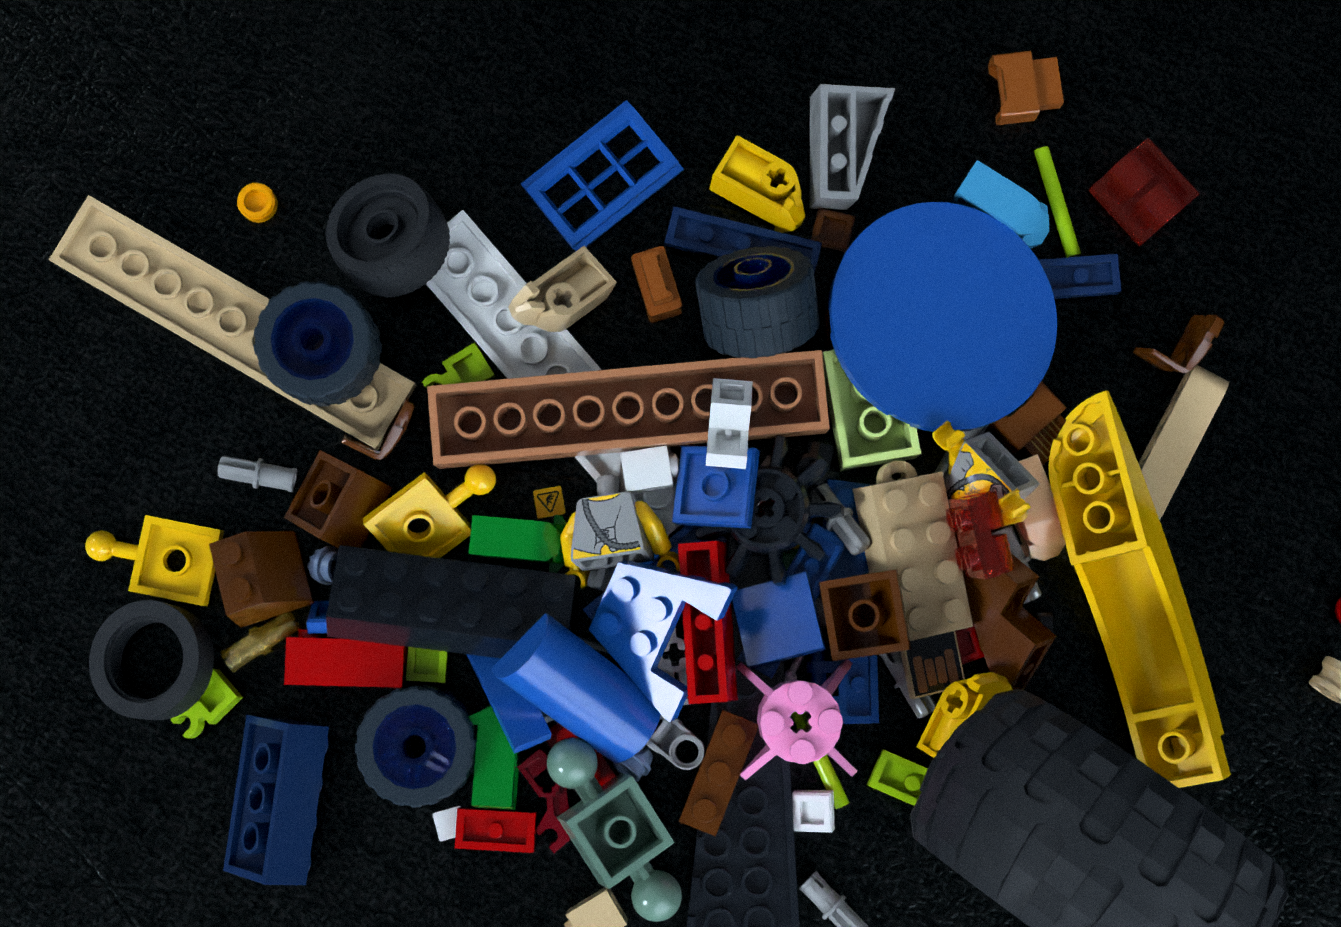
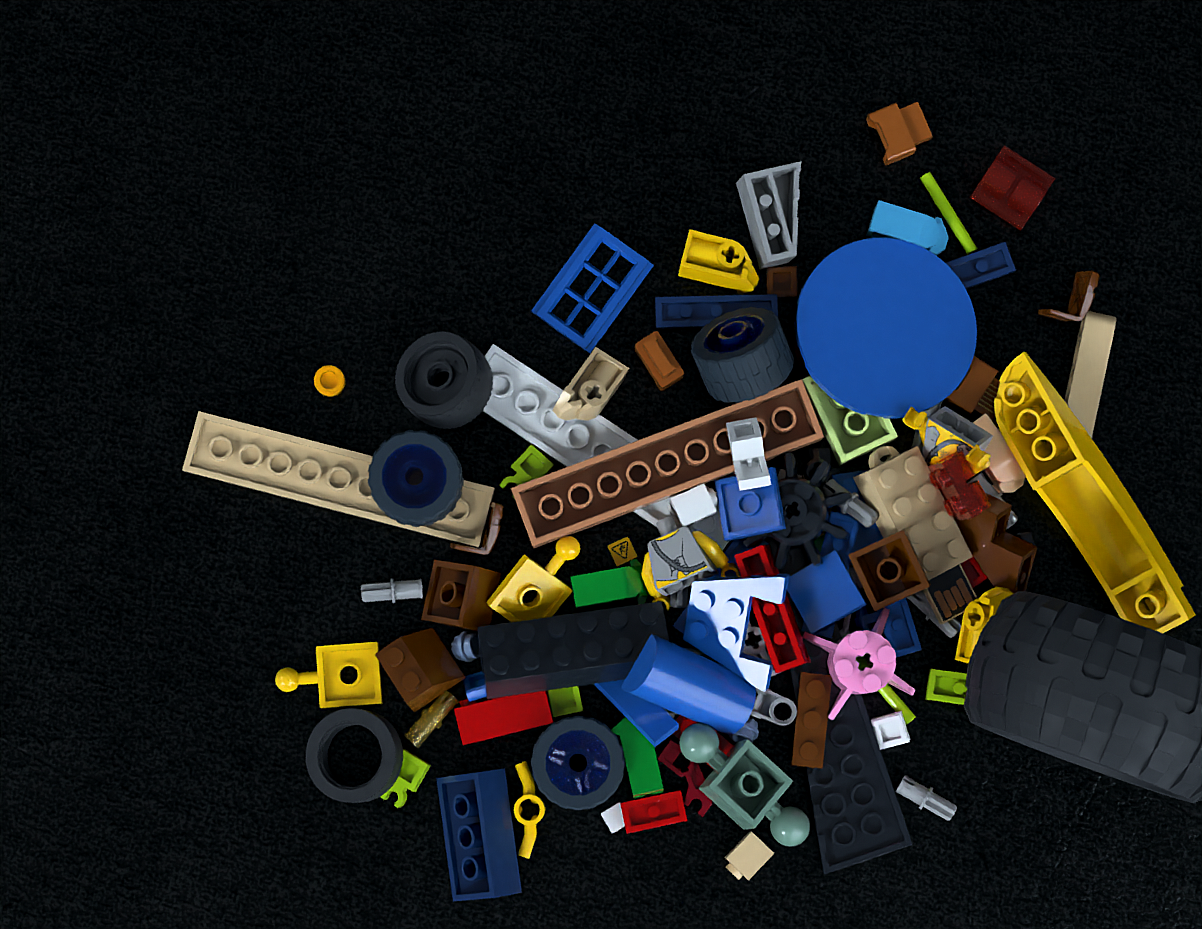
camera: 20 degrees left, 0 degrees up
none -> yellow piece [514,761,545,859]

